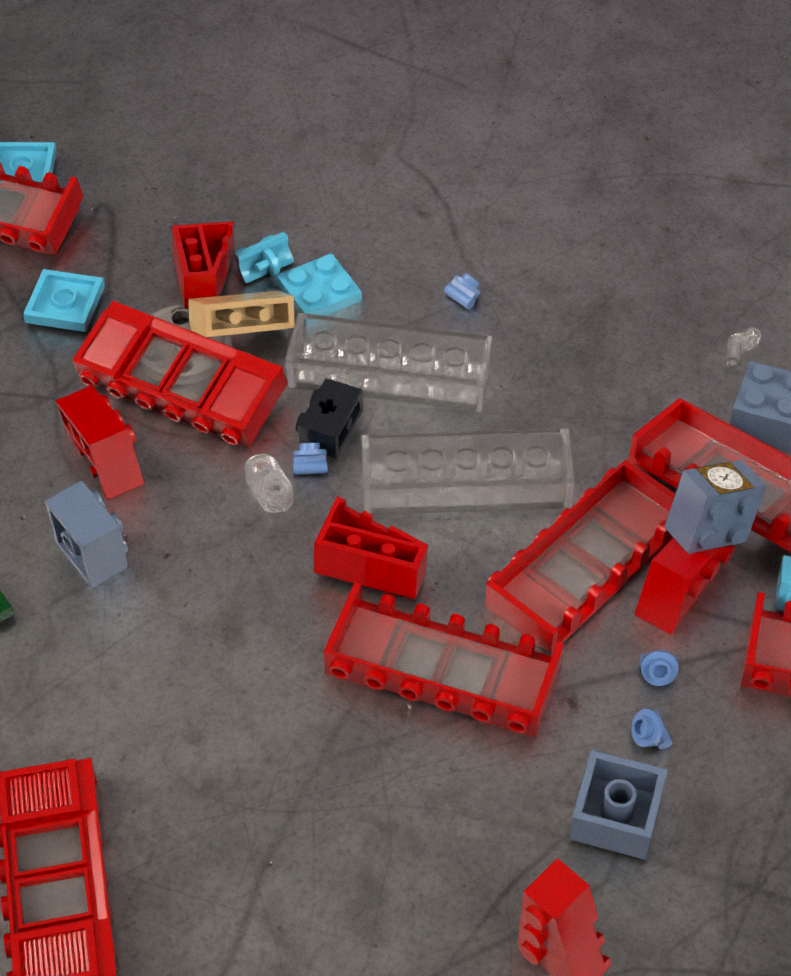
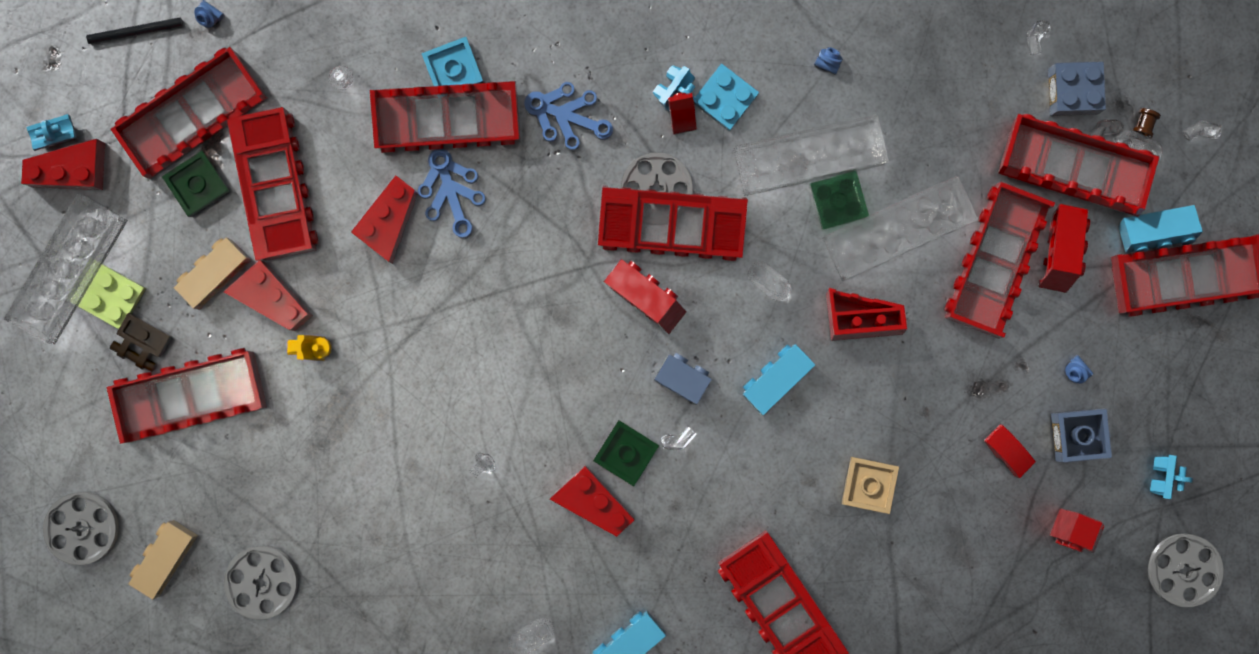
camera: 25 degrees left, 35 degrees up
medium azure plate [23,269,105,332] -> none
red wedge [172,221,234,309] -> none
tan brick [188,291,295,337] -> none
medium blue plate [293,443,328,475] -> none
black brick [295,378,363,459] -> none
window [323,582,564,737] -> none
medium blue plate [639,649,678,686] -> none
sand blue brick [664,460,767,554] -> none
none -> medium blue plant [524,82,613,150]
none -> clear arm [660,426,696,450]
none -> red slope [668,93,697,134]
none -> medium azure brick [742,344,815,415]
none -> clear green plate [809,171,870,230]
none -> tan plate [841,457,899,514]
none -> red slope [984,424,1036,478]
none -> medium azure hips [1150,455,1193,499]

